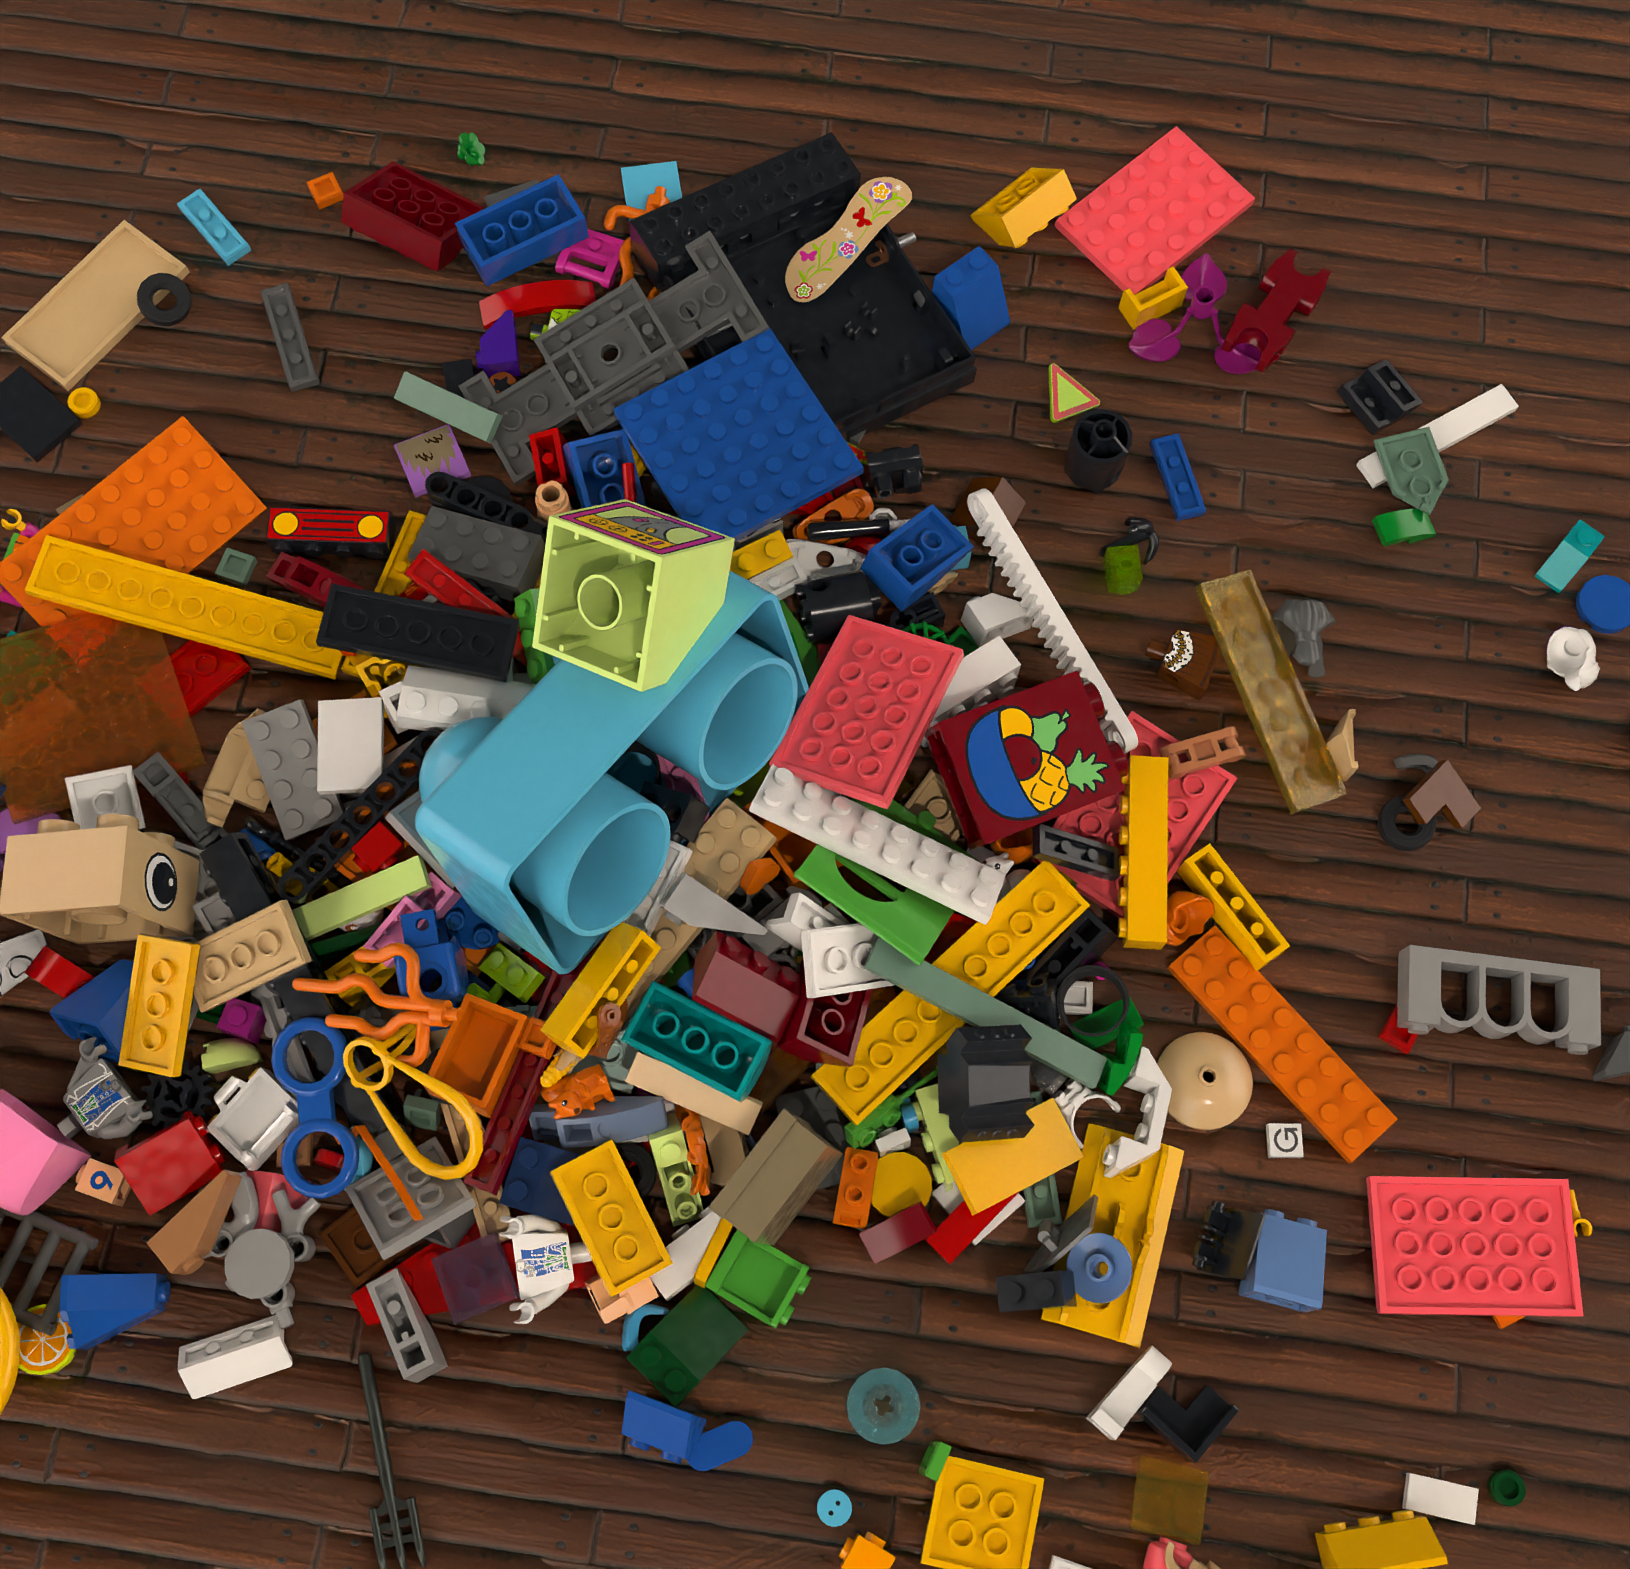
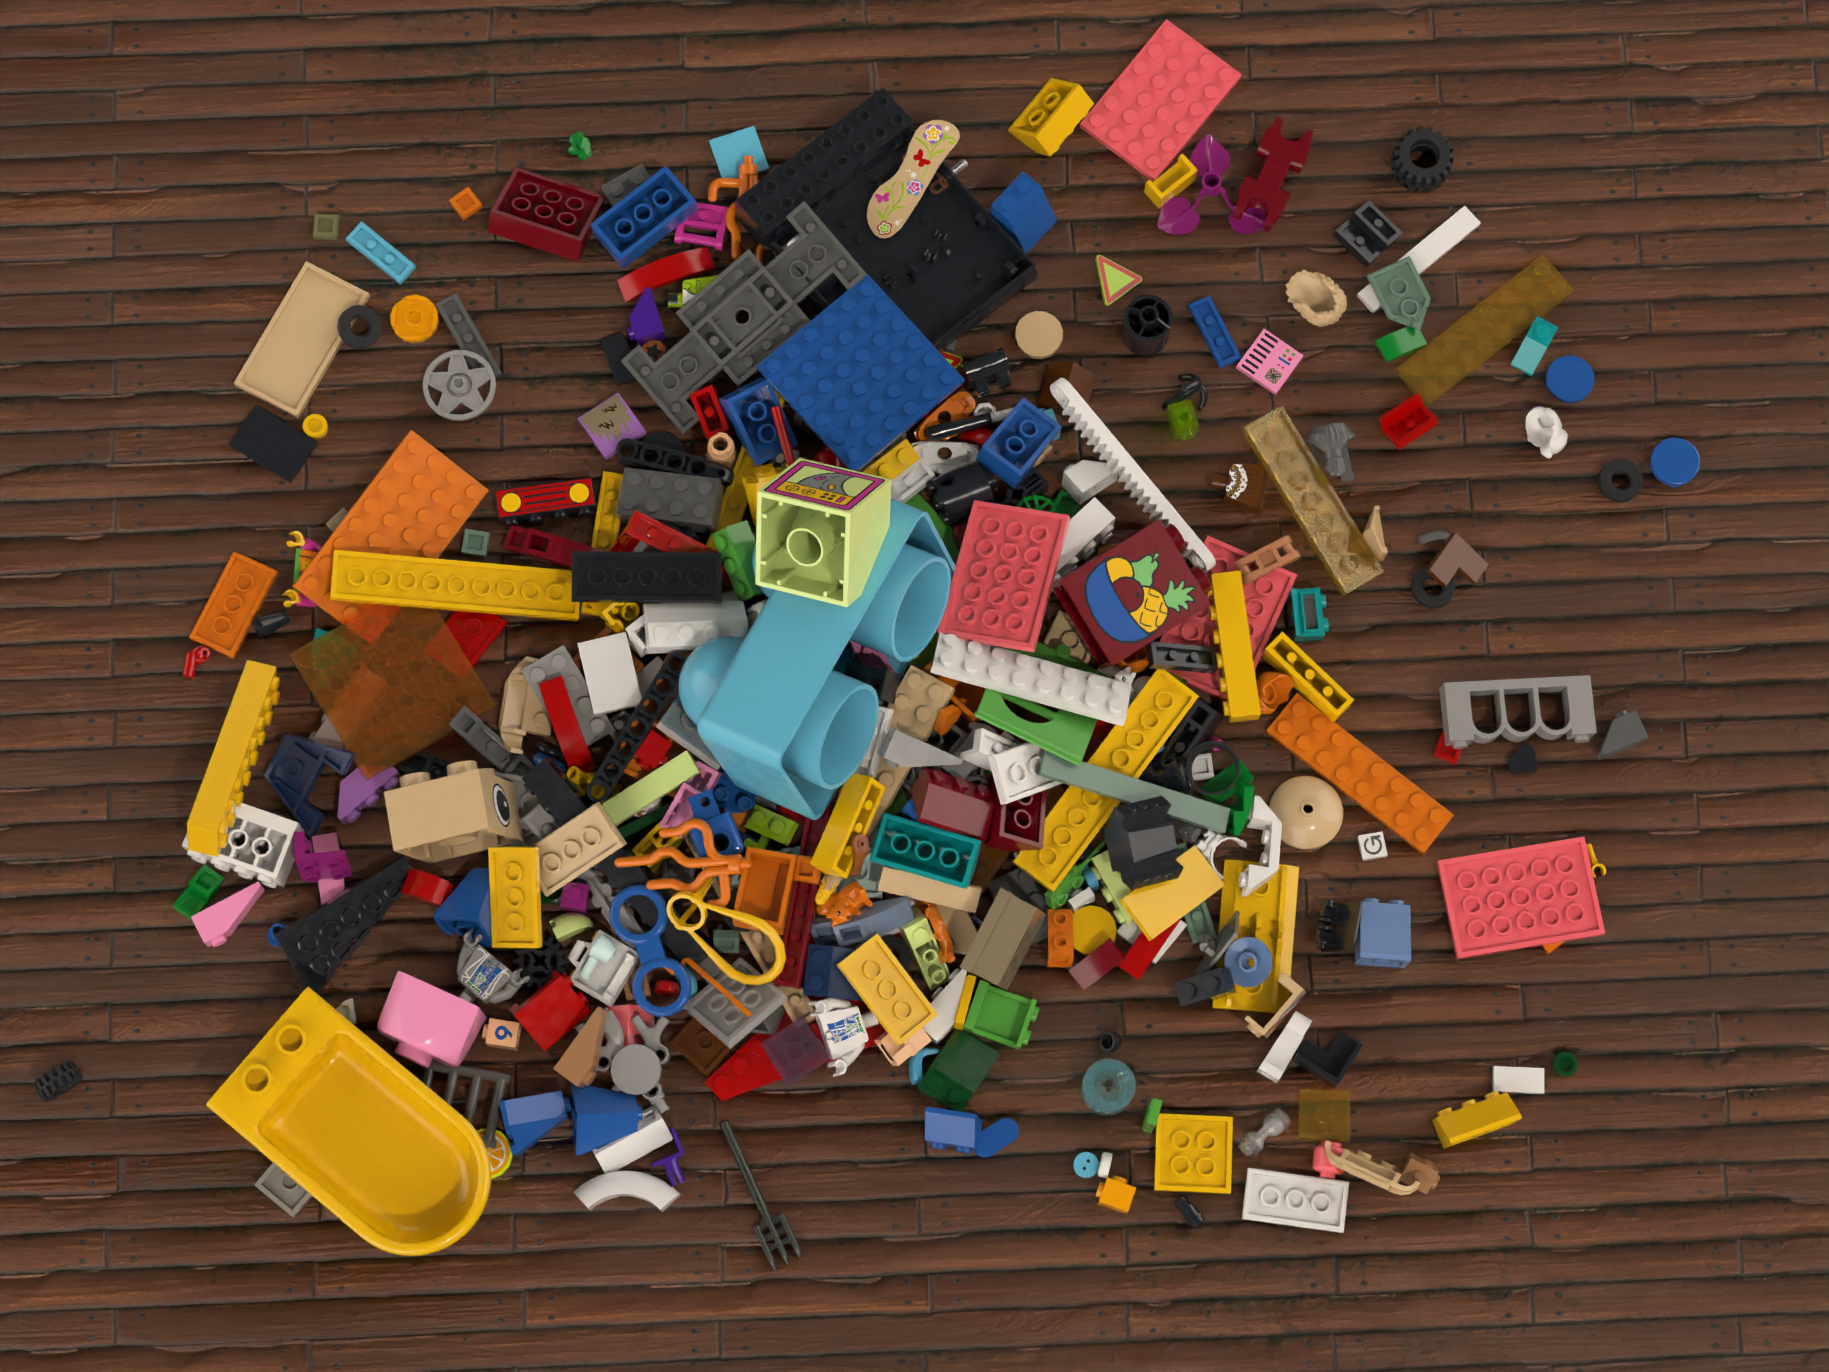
camera: 10 degrees left, 5 degrees up
white tile [65,765,146,829] -> none
light grey slope [366,1268,448,1383] -> none
sand green tile [394,371,503,443] -> none
none -> olive tile [313,214,340,240]
none -> light orange tile [390,295,439,343]
none -> light grey wheel [423,350,496,421]
none -> red slope [539,675,596,772]
none -> blue slope [570,1083,643,1155]
none -> white brick [573,1171,681,1212]
none -> light aqua bar [578,934,617,980]
none -> dark purple bracket [651,1126,686,1187]
none -> tan tile [1015,311,1063,359]
none -> white tile [1097,1152,1113,1178]
none -> black hinge [1099,1031,1122,1052]
none -> bright pink tile [1236,329,1304,395]
none -> clear piece [1238,1108,1291,1158]
none -> tan panel [1245,973,1306,1038]
none -> tan piece [1285,269,1347,327]
none -> teal window [1288,587,1329,642]
none -> red bracket [1379,393,1438,450]
none -> black tyre [1391,126,1454,193]
none -> clear yellow plate [1396,255,1574,407]
none -> black tile [1507,744,1538,775]

